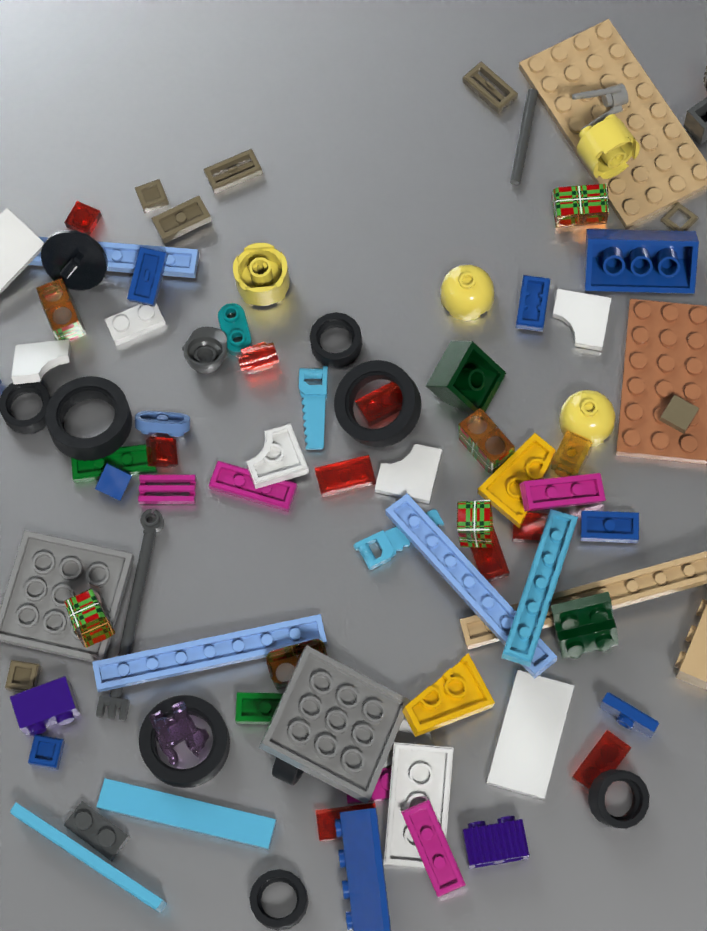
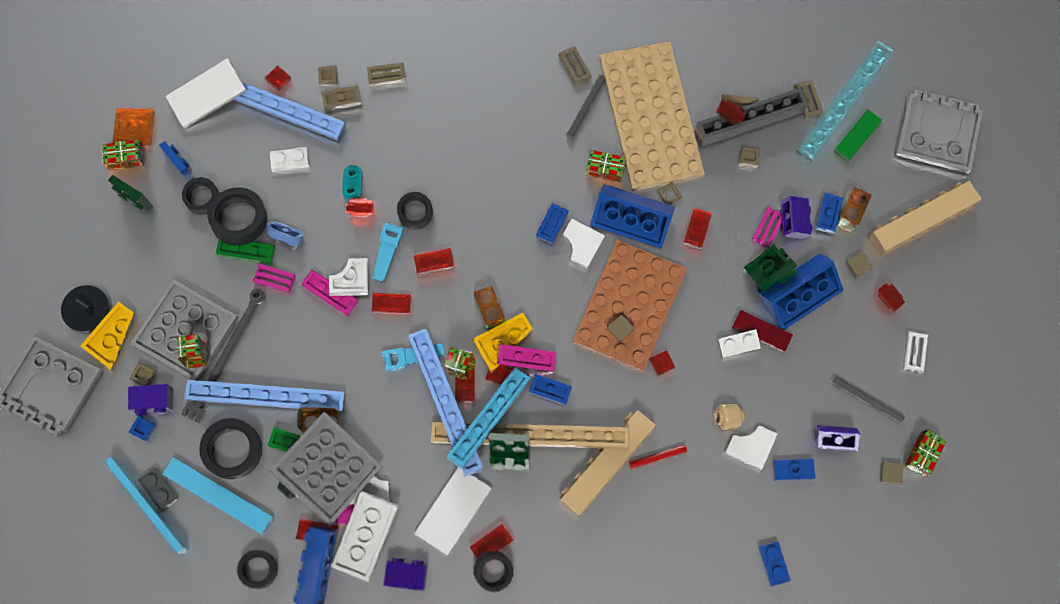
camera: 10 degrees right, 5 degrees up
white tile [11,339,71,385] -> none
clear orange piece [36,278,87,341] -> none
black shield [41,230,108,290] -> none
blue tile [95,463,133,501] -> none
blue plate [127,247,168,307] -> none
clear red plate [146,436,178,468] -> none
clear purple animal [149,701,209,765] -> none
dark grey hat [182,327,228,374] -> none
light yellow brick [233,243,290,306] -> none
black tyre [334,360,421,448] -> none
white tile [375,444,442,504] -> none
dark pink tile [401,799,466,897] -> none
yellow wing [402,653,495,737] -> none
dark green slope [426,341,506,419] -> none
light yellow cylinder [440,265,494,321] -> none
clear yellow brick [551,431,593,477] -> none
light yellow cylinder [559,390,616,448] -> none
light grey plant [572,83,628,130] -> none
light yellow brick [577,114,640,179] -> none
blue plate [600,692,659,738] -> none

